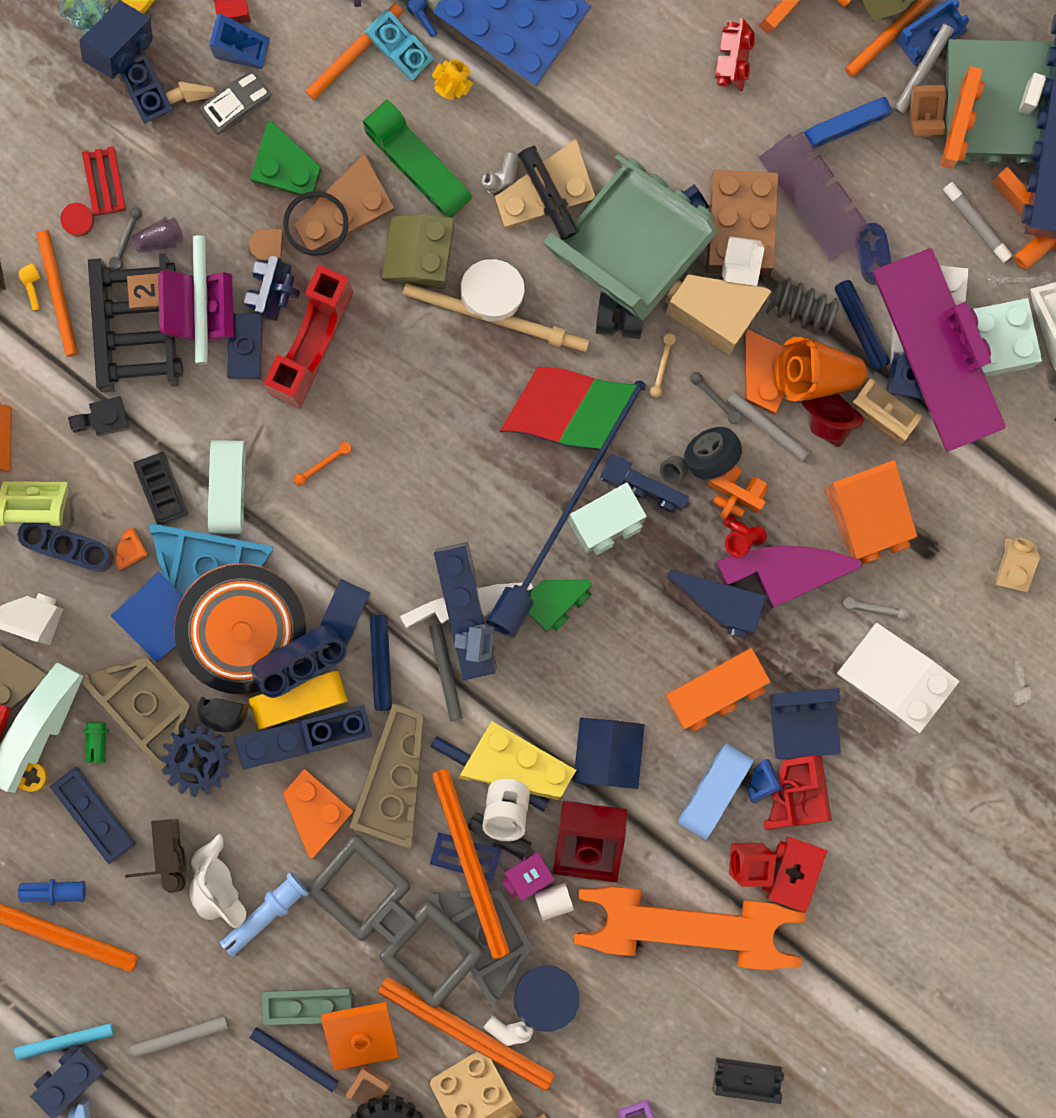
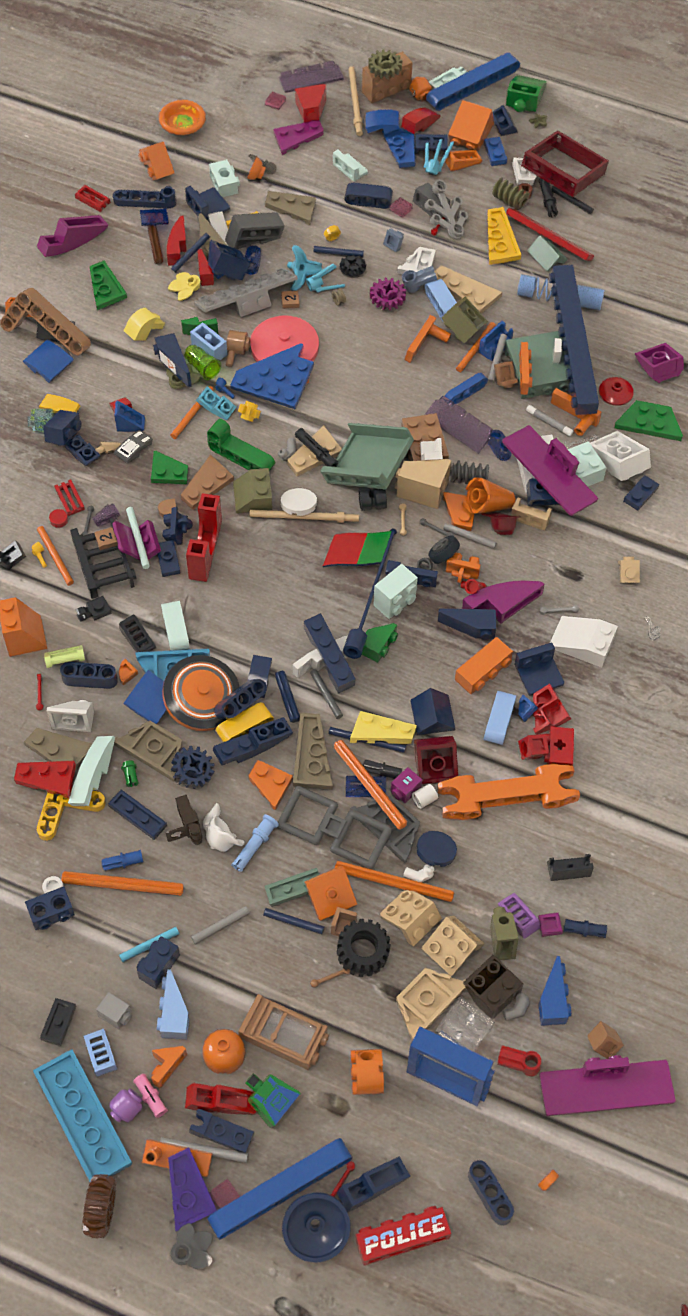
camera: 10 degrees left, 25 degrees down
black hair [197,697,249,733] -> none
black piece [283,191,348,256] -> none
orange hinge [294,442,352,486] -> none
sand blue tile [454,624,495,662] -> none
white wheel [483,779,530,841] -> none
red hinge [715,19,755,91] -> none
orange slope [825,460,917,564] -> none
dark blue axle [835,280,890,370] -> none

